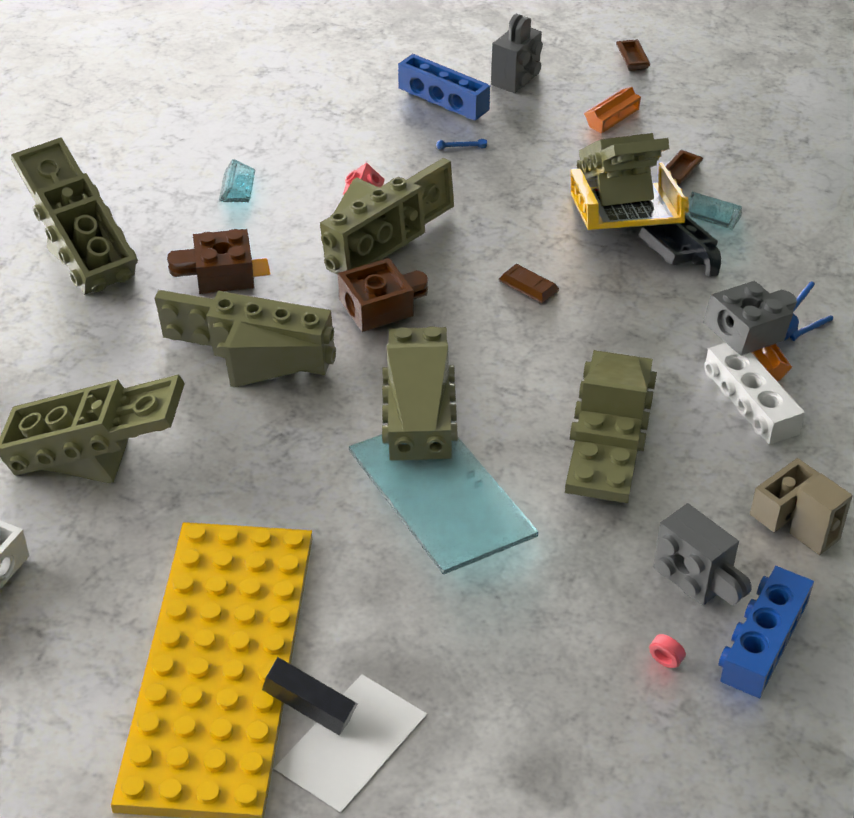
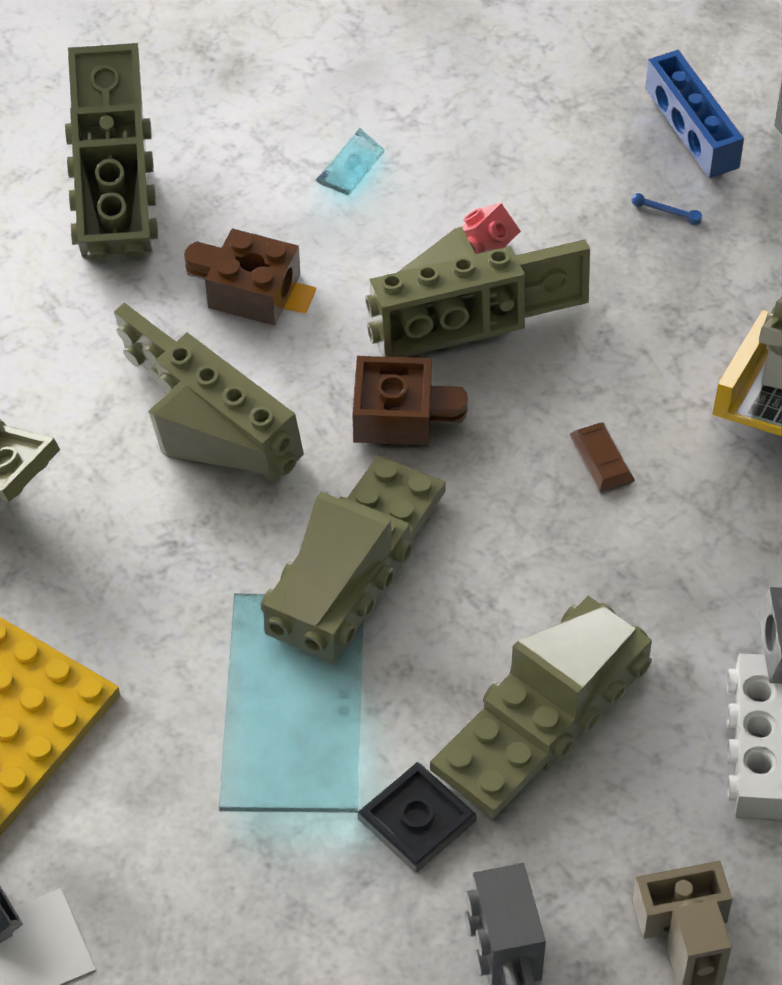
camera: 30 degrees right, 10 degrees up
none -> black tile [357,762,476,873]

